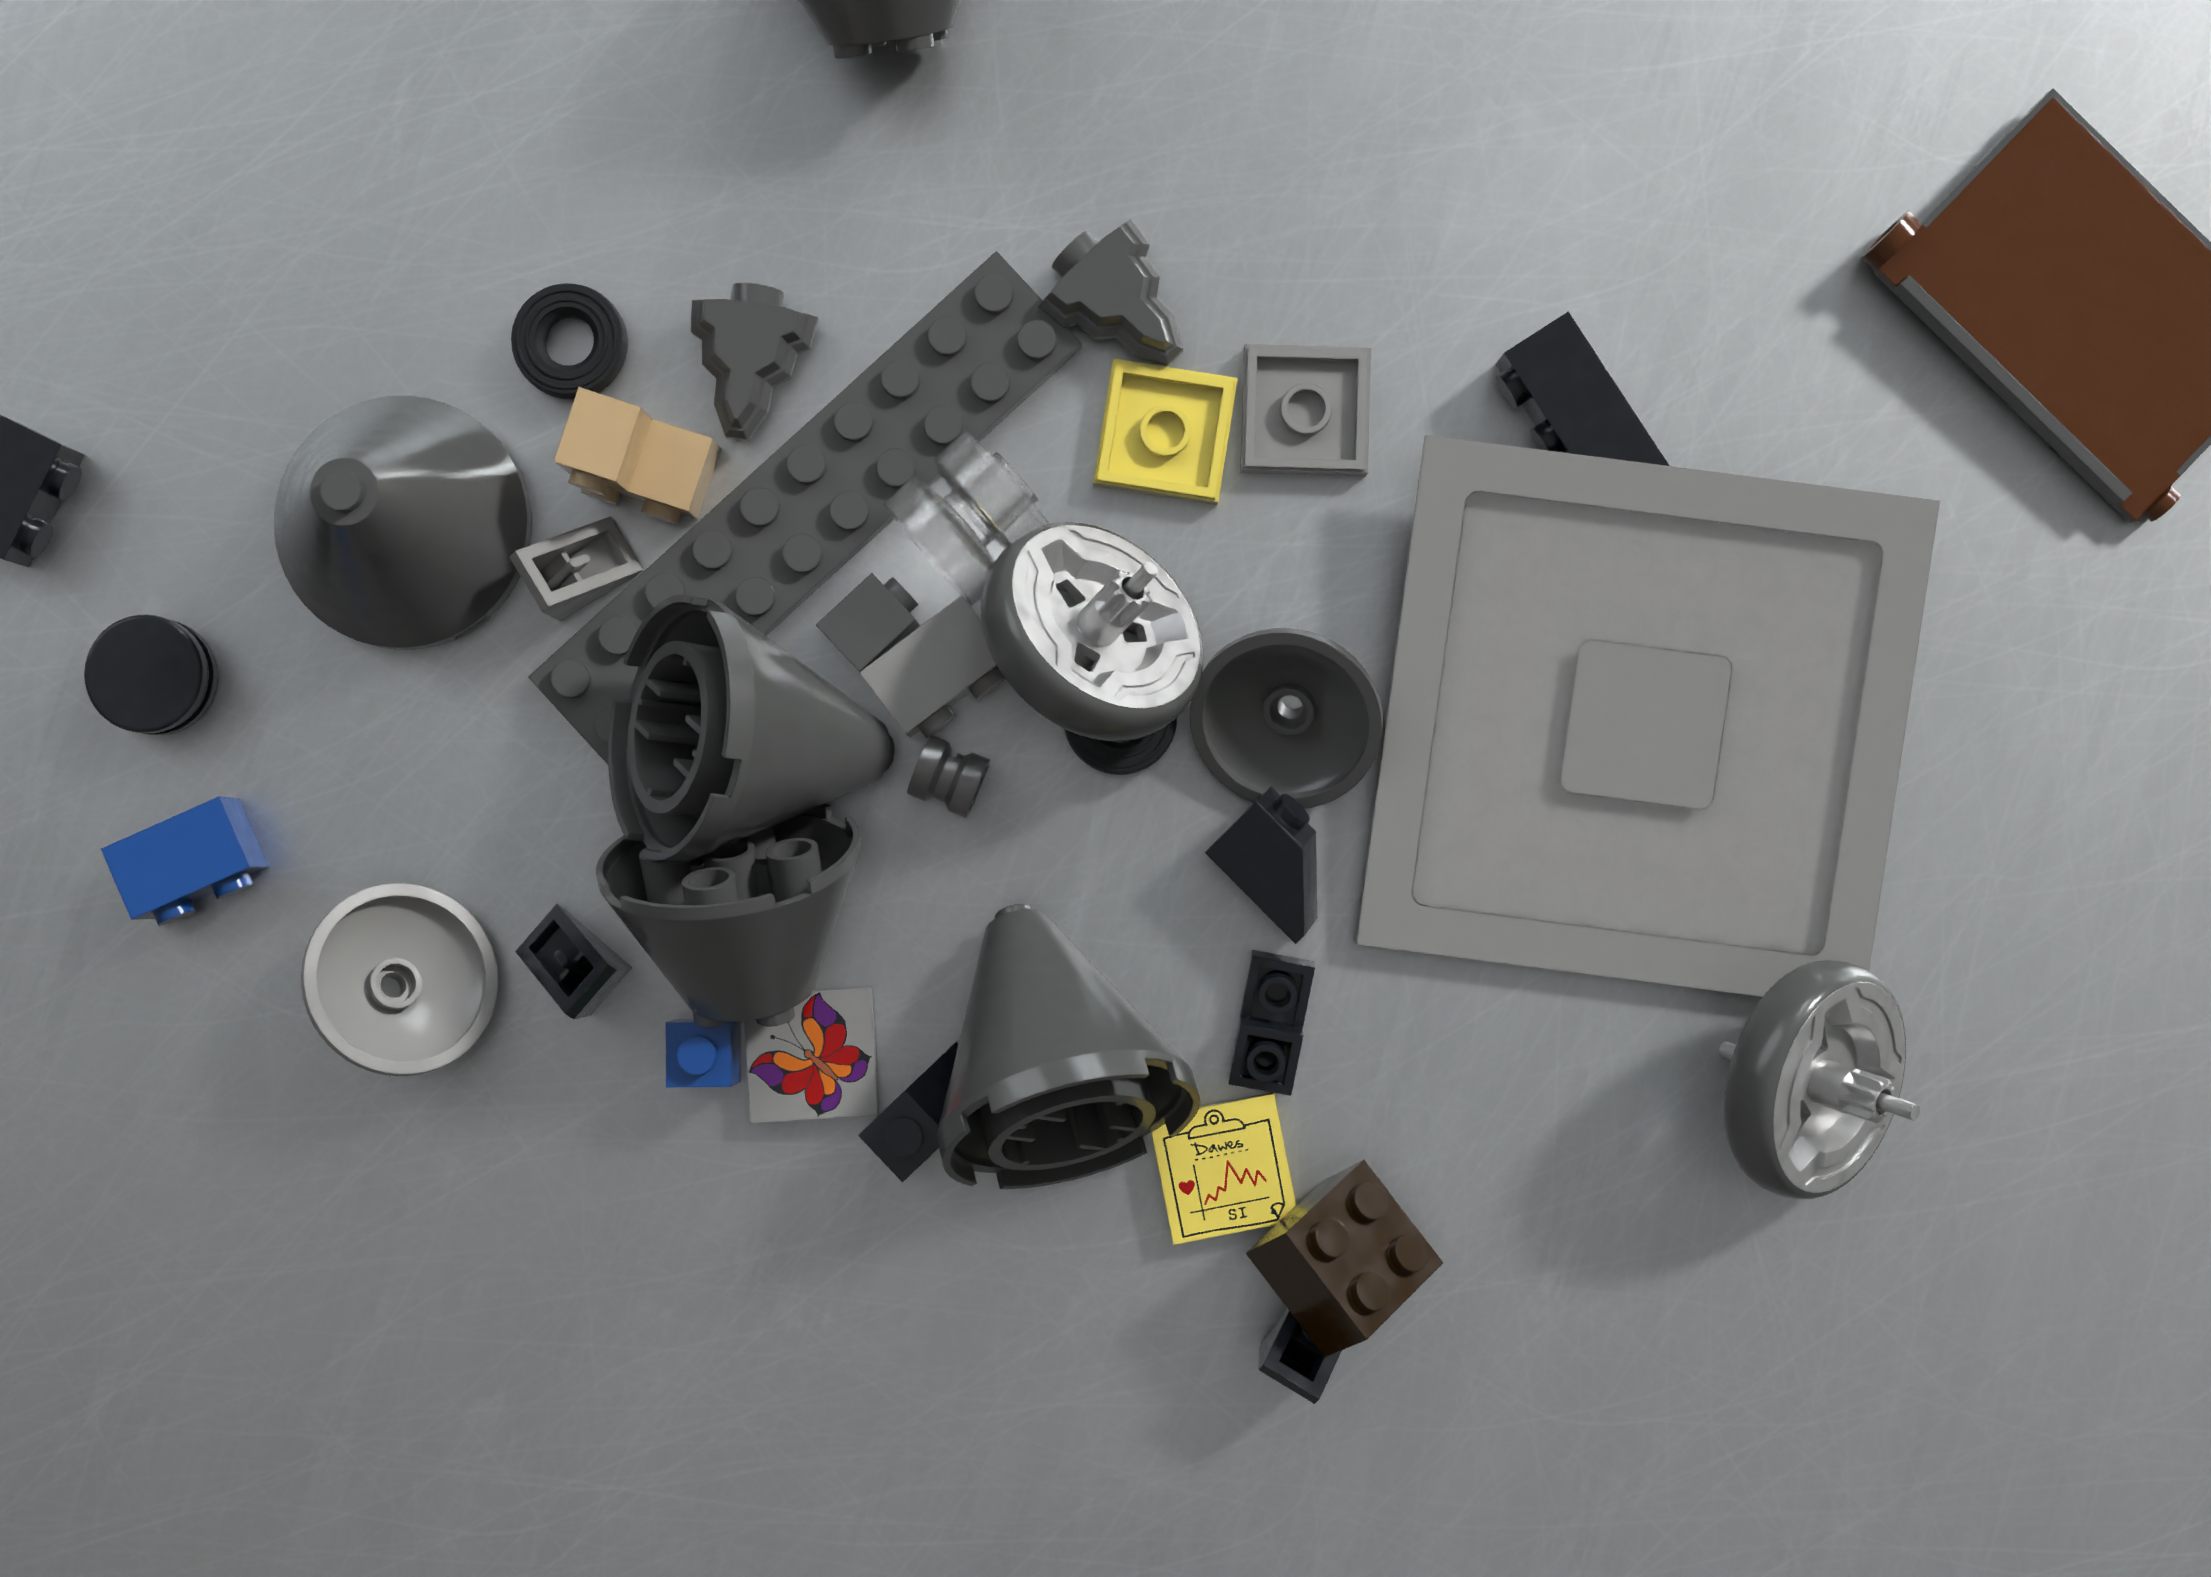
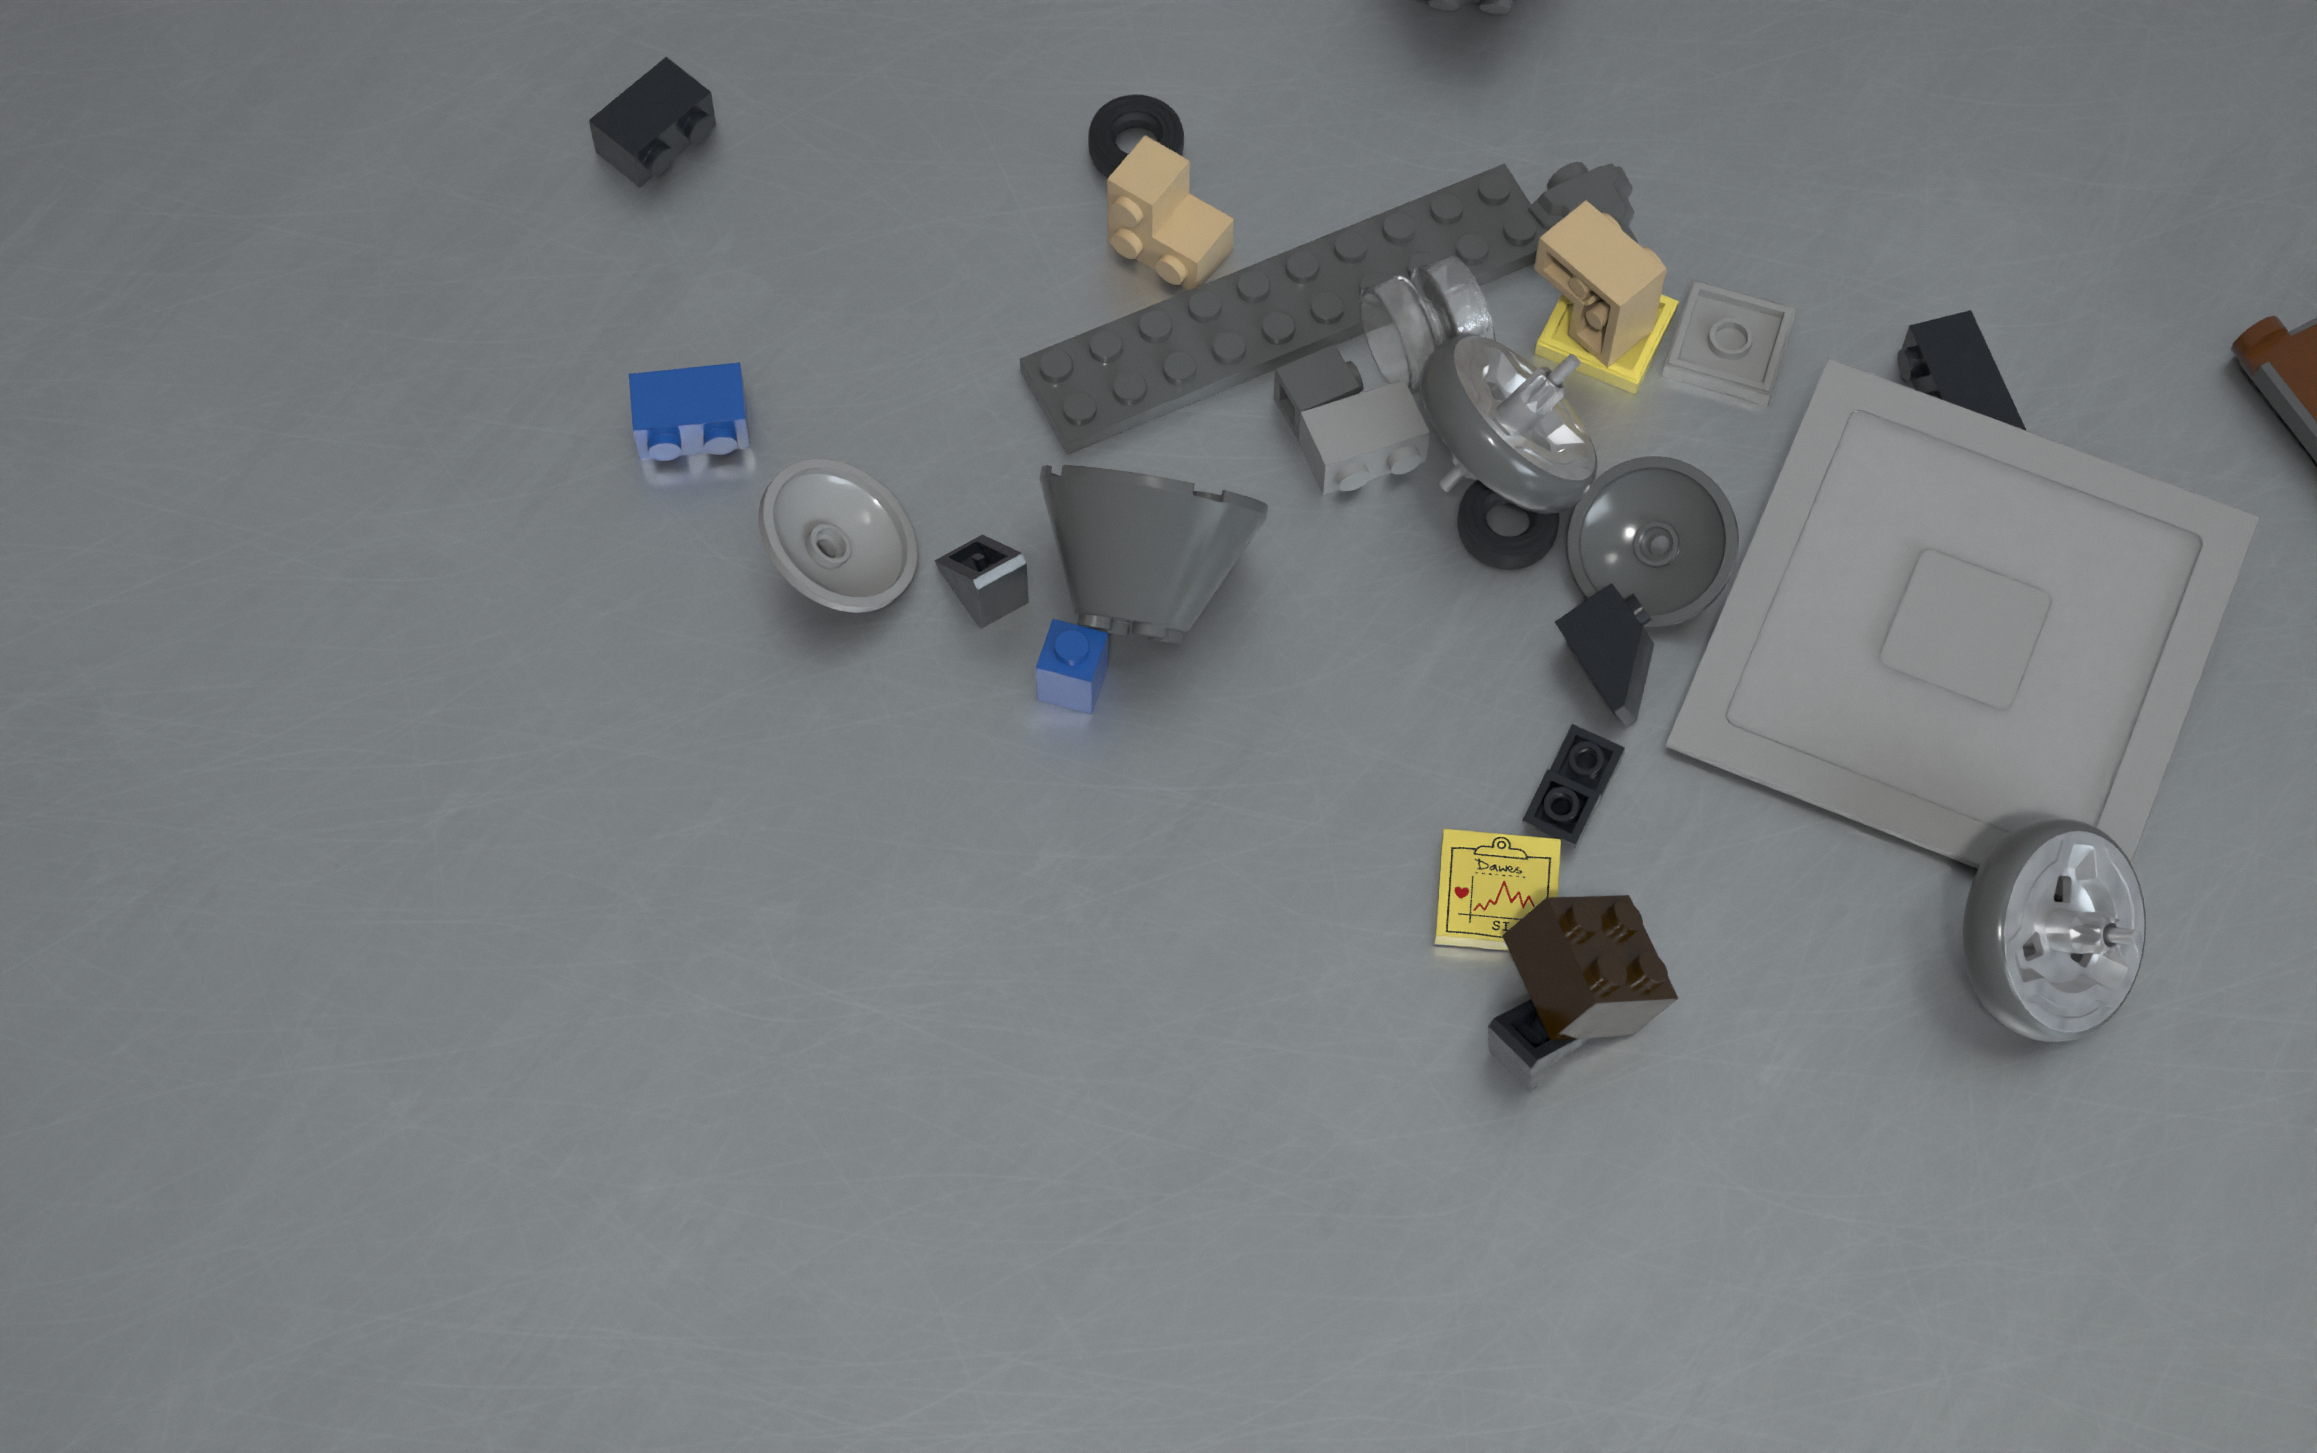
camera: 15 degrees right, 25 degrees down
black head [84,614,218,735] -> none
dark grey cone [274,396,532,650] -> none
light grey slope [509,516,643,621] -> none
dark grey cone [608,594,895,862] -> none
dark grey rock [691,283,819,441] -> none
tile [744,987,880,1123] -> none
black slope [858,1041,958,1183] -> none
flat silver wheel [907,735,990,818] -> none
dark grey cone [937,904,1200,1189] -> none
none -> tan brick [1534,200,1667,368]

